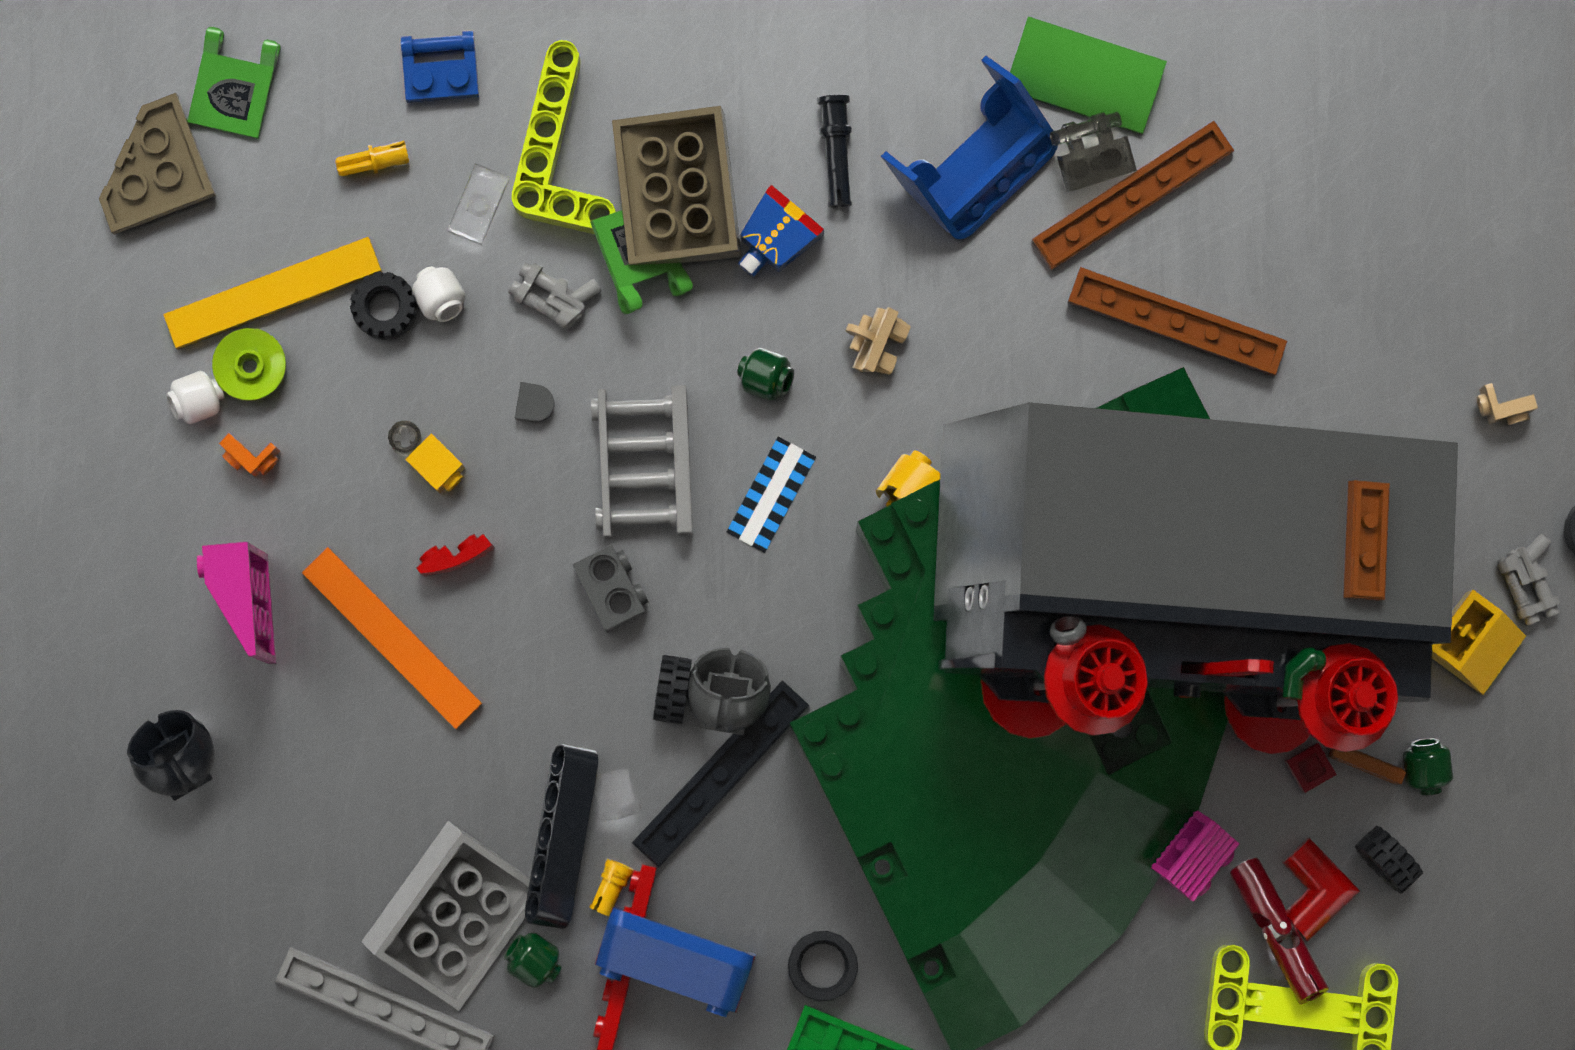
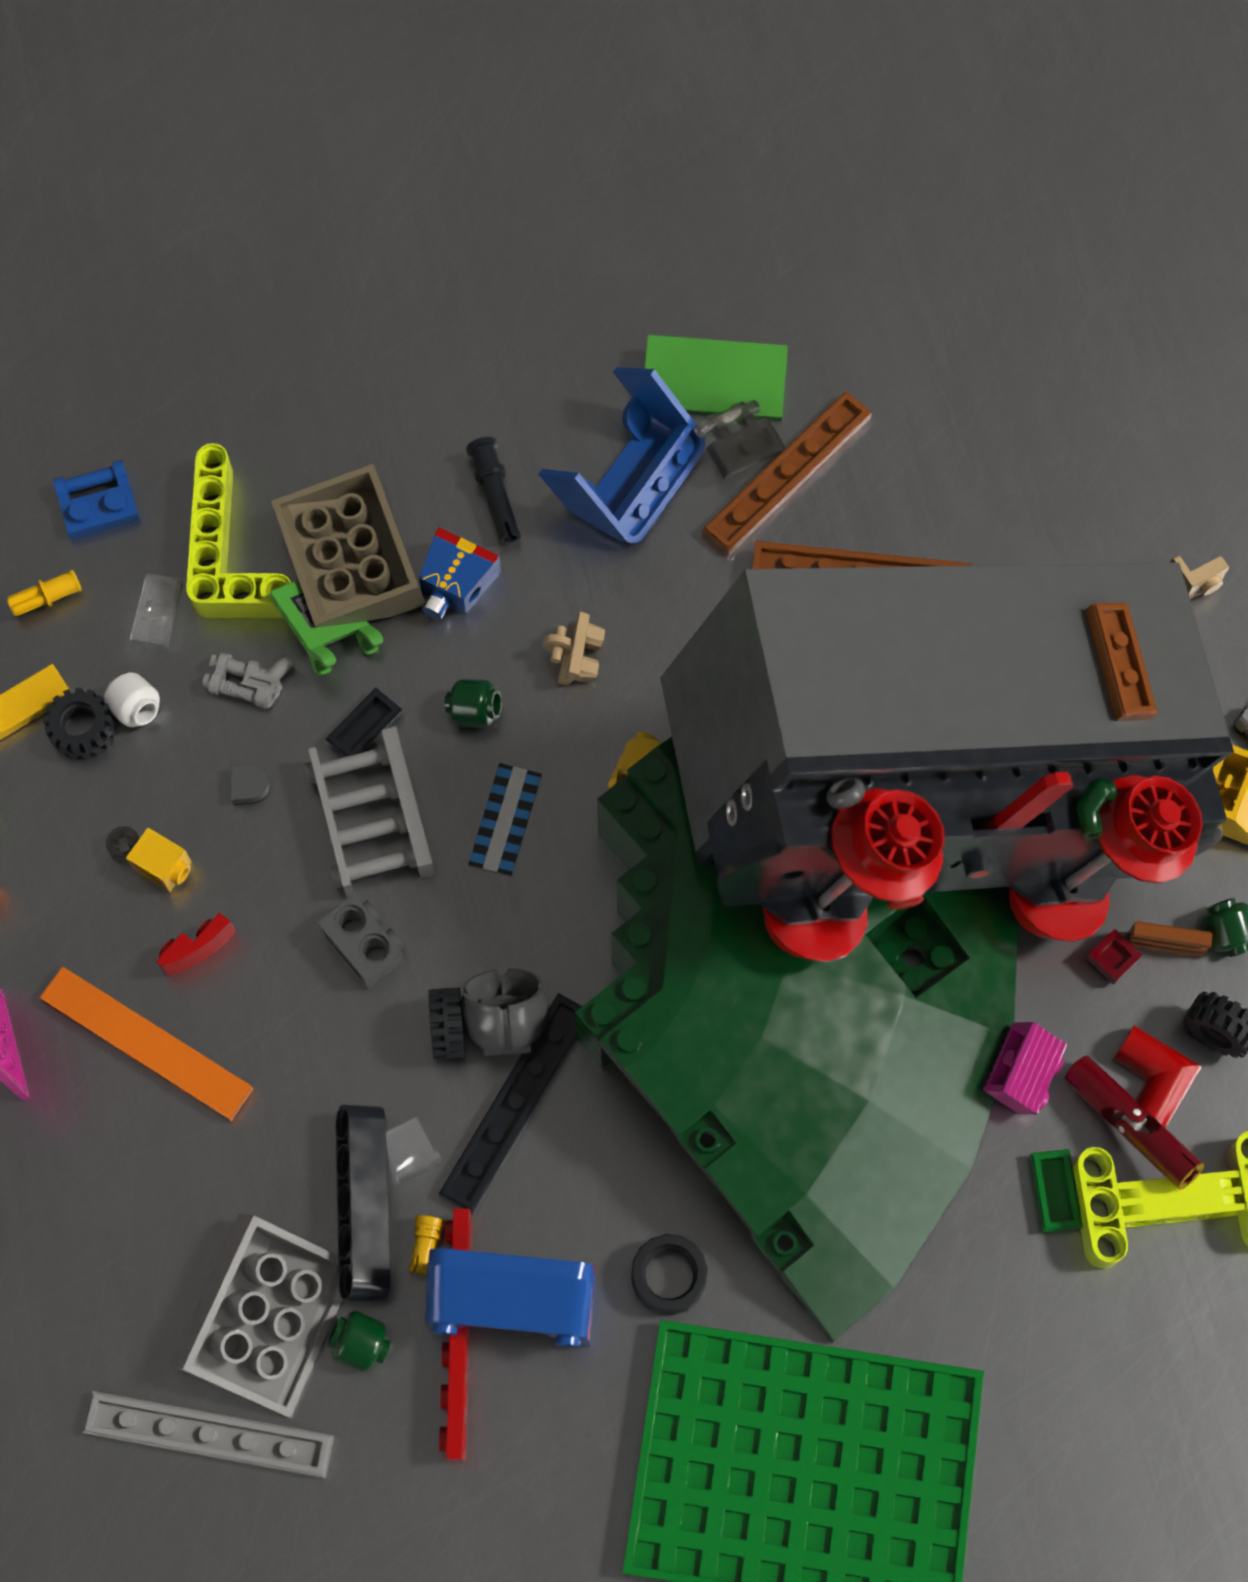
camera: 15 degrees left, 15 degrees down
none -> black tile [325,687,403,757]
none -> green tile [1030,1149,1083,1232]

